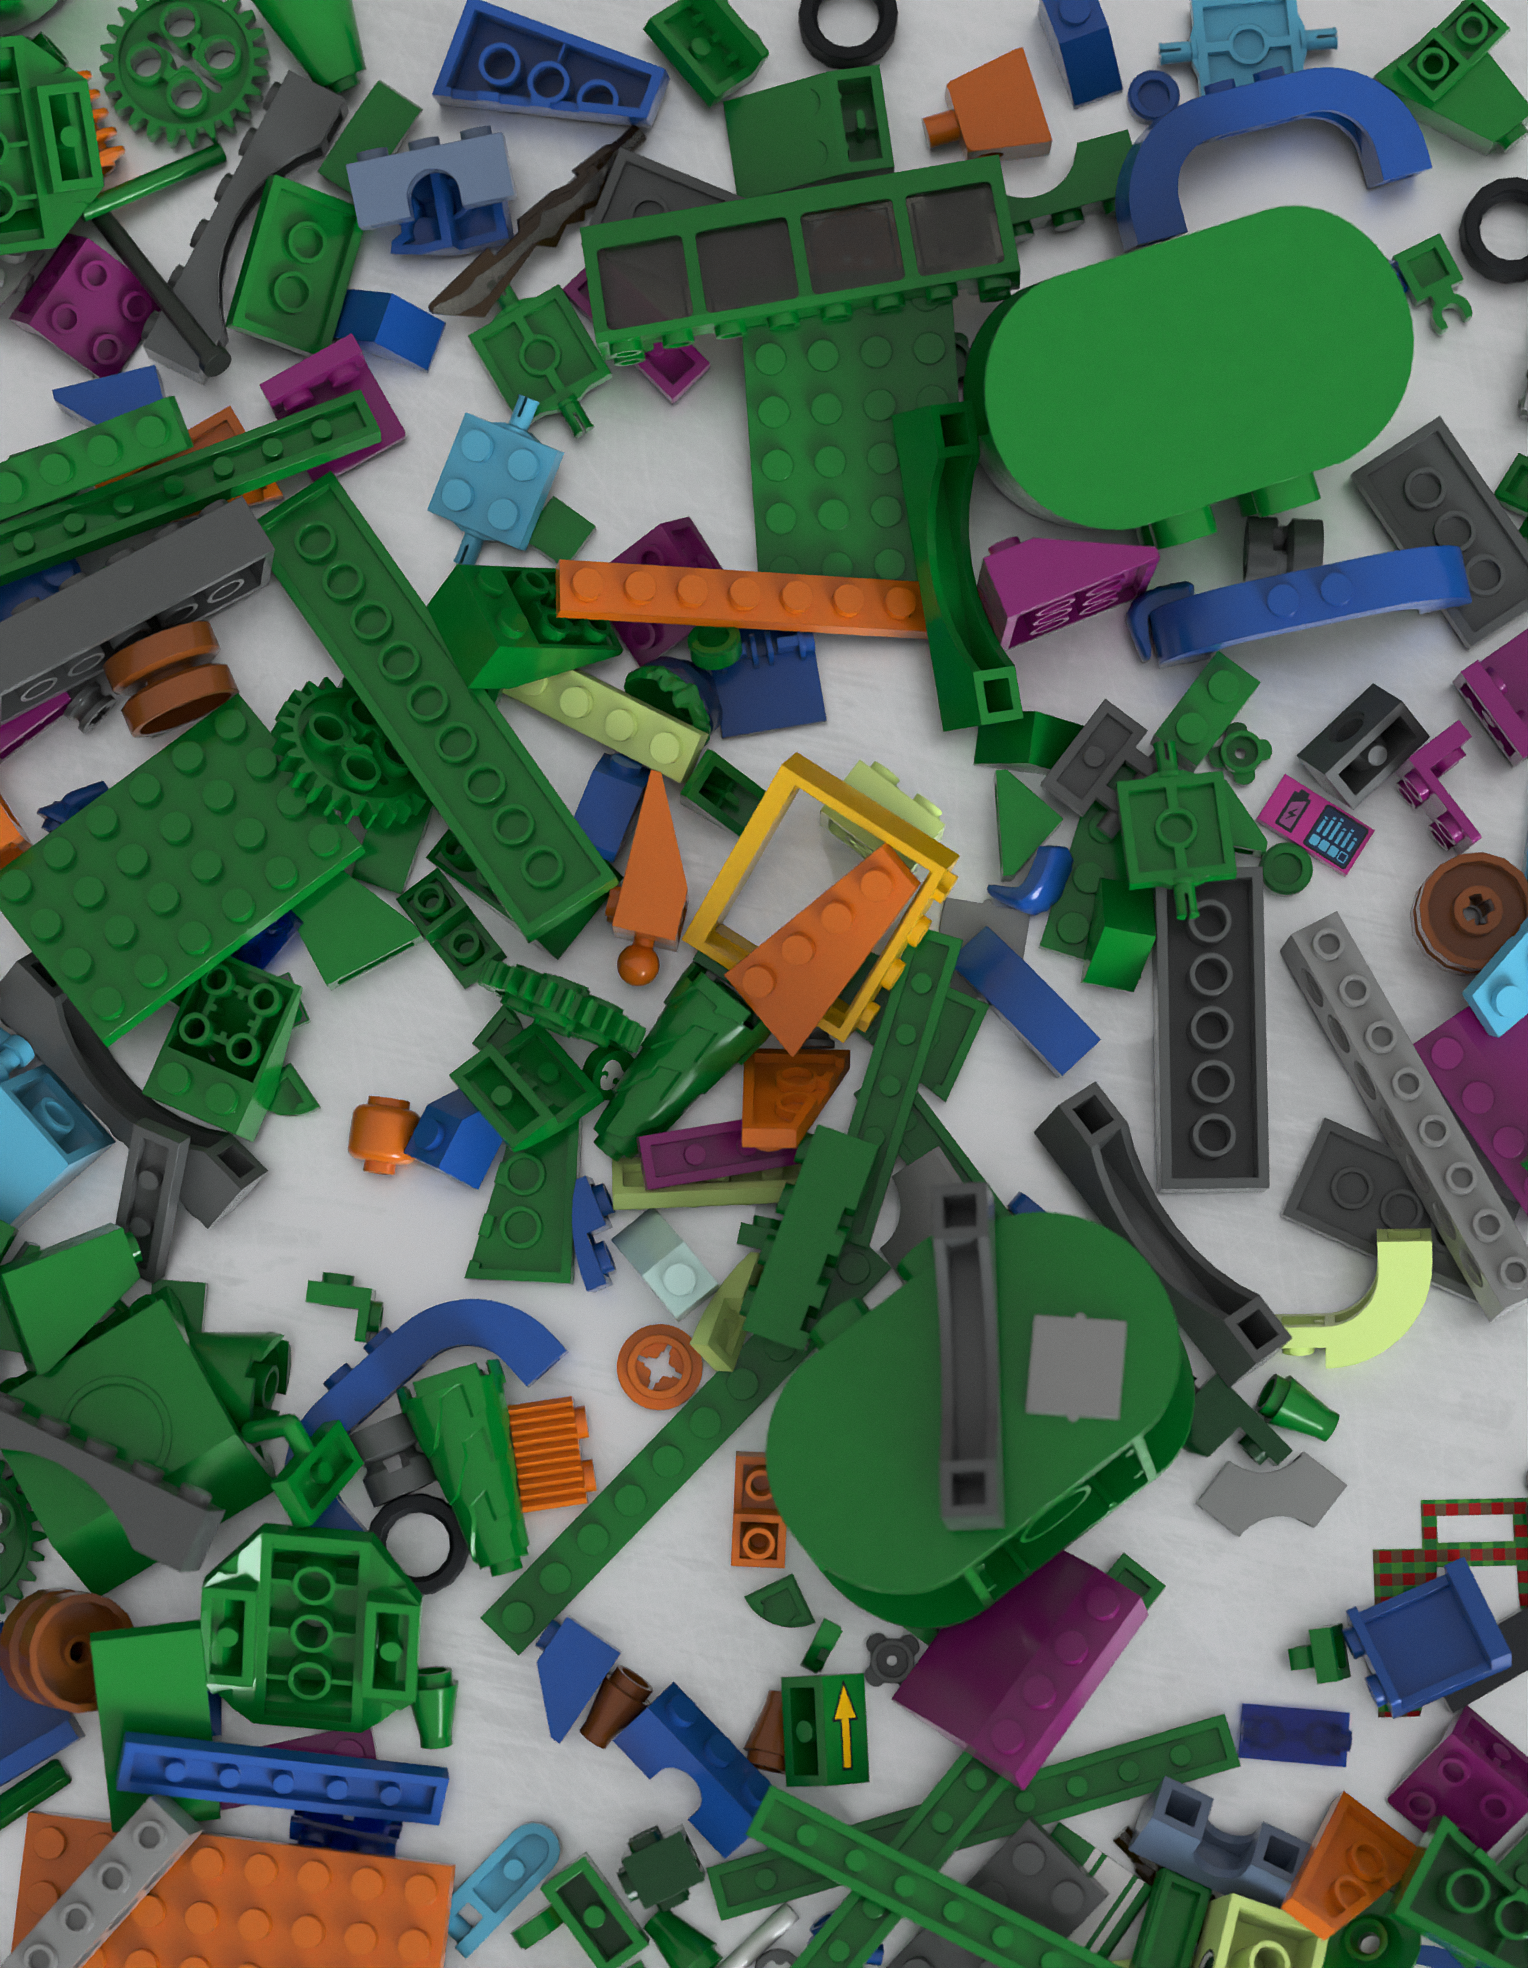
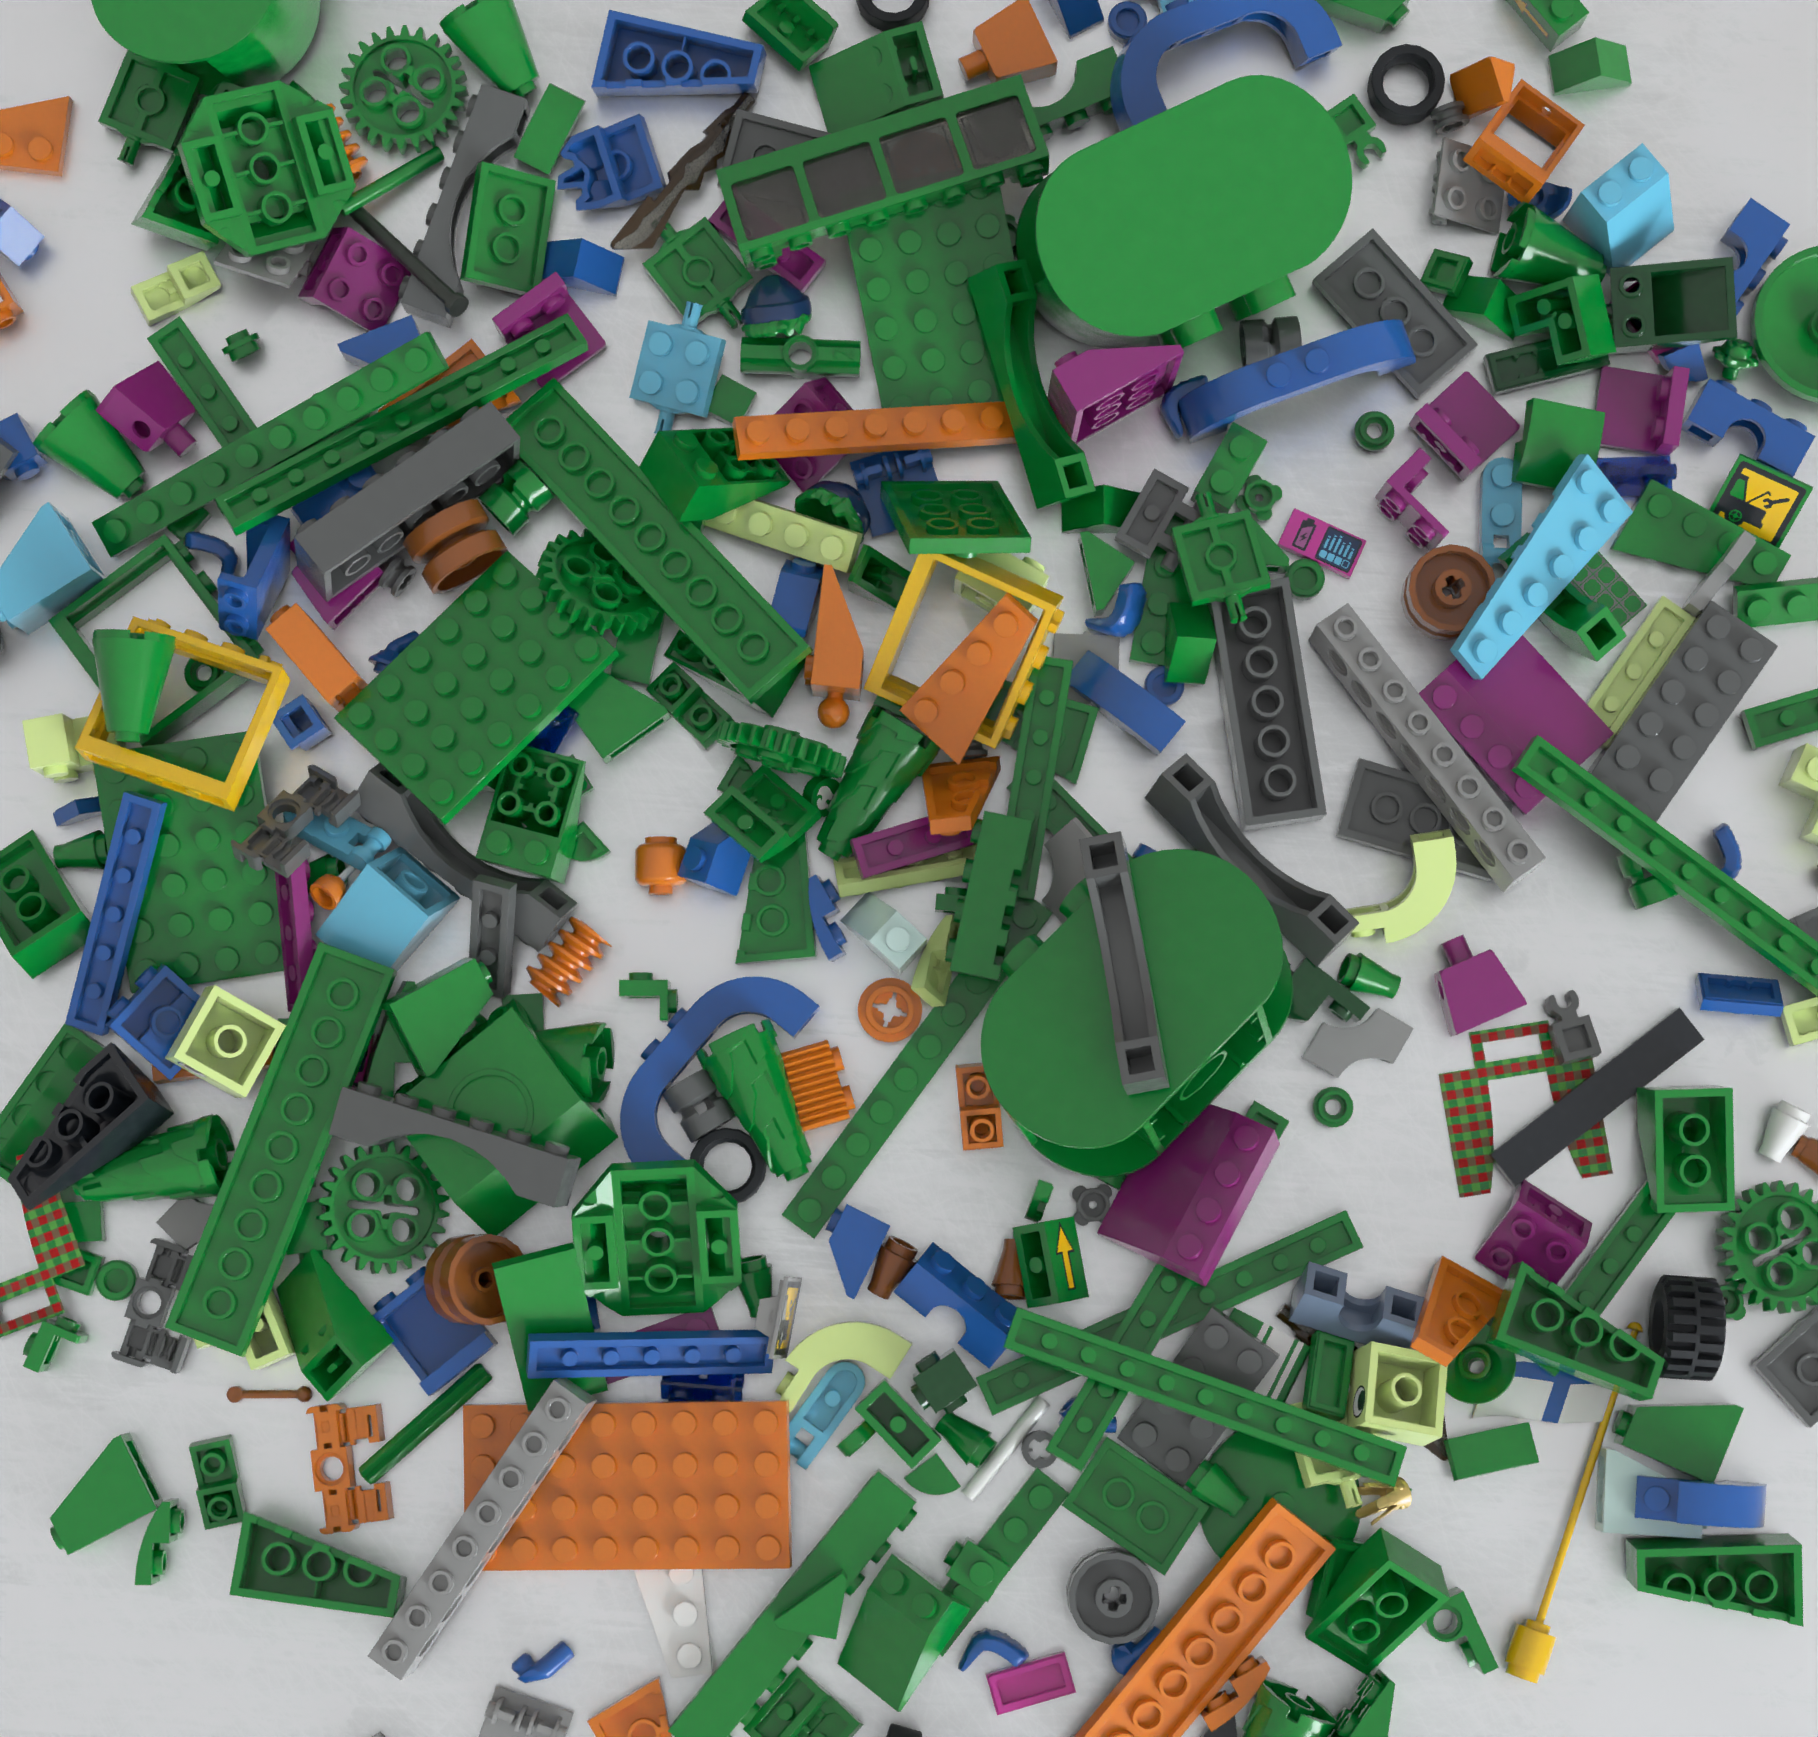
camera: 10 degrees left, 0 degrees up
green plate [242,1413,364,1529] -> none
sand blue arch [346,126,518,231] -> none
green tile [687,626,743,670] -> none
green tile [744,1573,816,1628] -> none
light grey piece [1026,1313,1127,1422] -> none
clear blue hinge [1238,1703,1352,1767] -> none
green tile [1288,1623,1351,1684] -> none
dark grey brick [1296,683,1430,810] -> none
blue panel [1341,1557,1512,1719] -> none
none -> green wheel [478,460,554,536]
none -> orange piece [526,916,612,1008]
none -> green piece [740,335,861,379]
none -> dark blue hair [741,274,812,338]
none -> light grey piece [754,1276,802,1359]
none -> yellowish green arch [775,1321,912,1413]
none -> green plate [880,481,1032,558]
none -> blue tile [1144,666,1184,707]
none -> green plate [1312,1087,1353,1127]
none -> green plate [1354,411,1394,451]
none -> magenta torso [1434,935,1527,1037]

